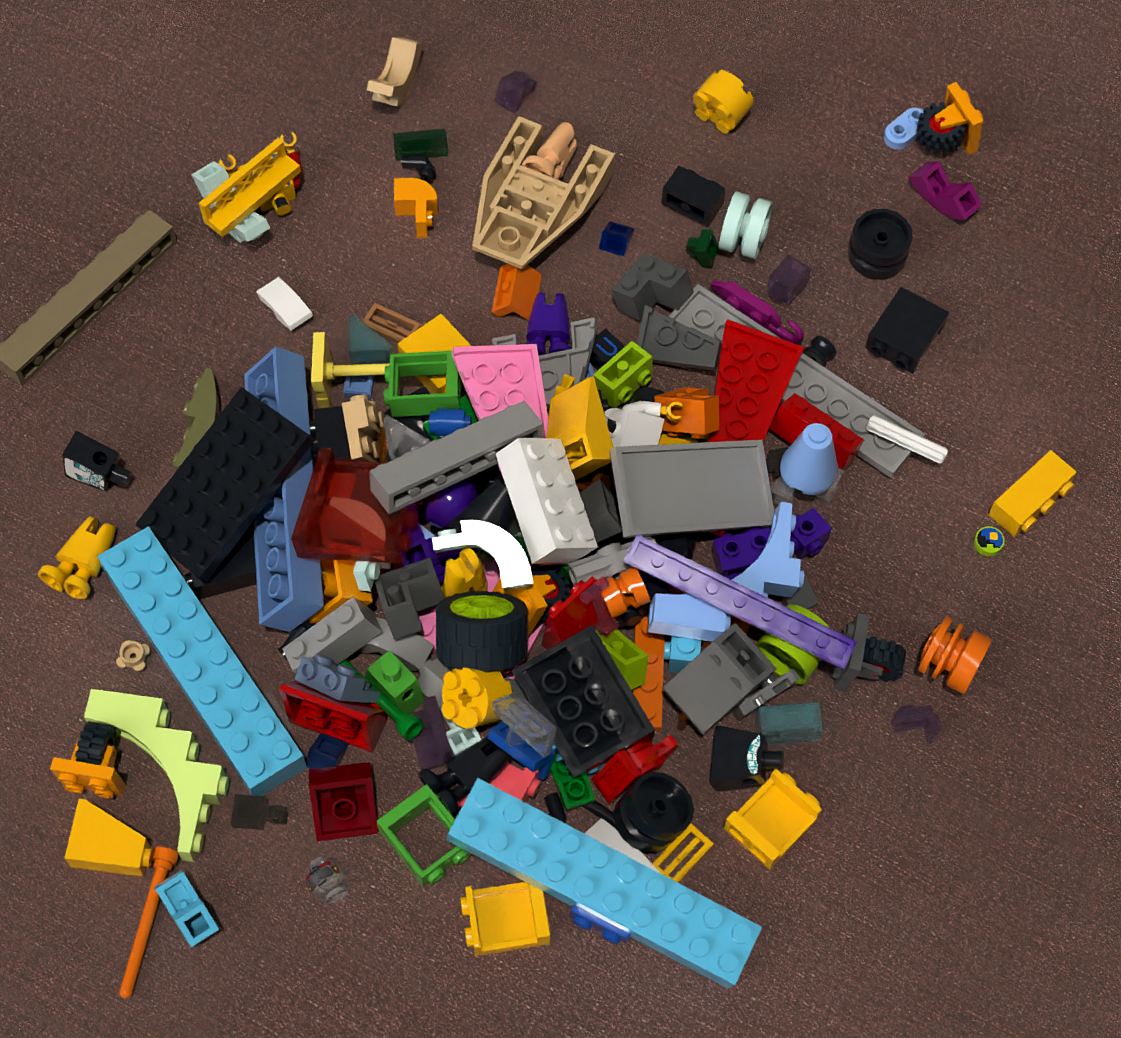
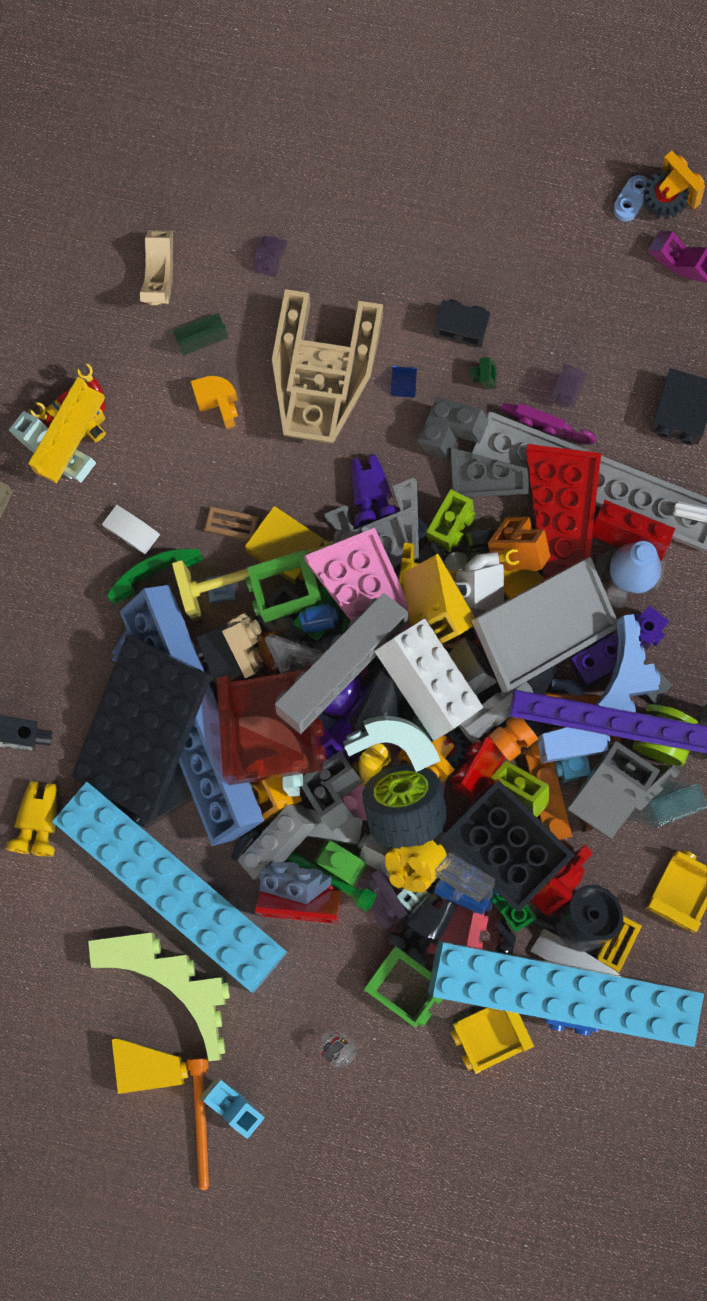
camera: 10 degrees left, 15 degrees up
light orange plate [50,721,126,799] -> none
tan plate [116,641,150,672] -> none
olive slope [172,368,220,471] -> none
clear smoke plate [230,794,289,830] -> none
dark blue slope [306,733,349,769] -> none
dark red slope [309,762,378,841] -> none
clear light blue slope [349,314,394,365] -> none
black arm [401,155,436,183] -> none
orange panel [491,264,542,321] -> none
light nougat piece [522,122,578,180] -> none
clear pink piece [579,576,620,637] -> none
black brick [589,328,625,370] -> none
yellow brick [693,70,754,134] -> none
black torso [711,726,784,791] -> none
light aqua wheel [719,191,773,259] -> none
black wheel [803,336,836,367] -> none
black wheel [848,209,913,279] -> none
none -> green slope [108,549,203,605]

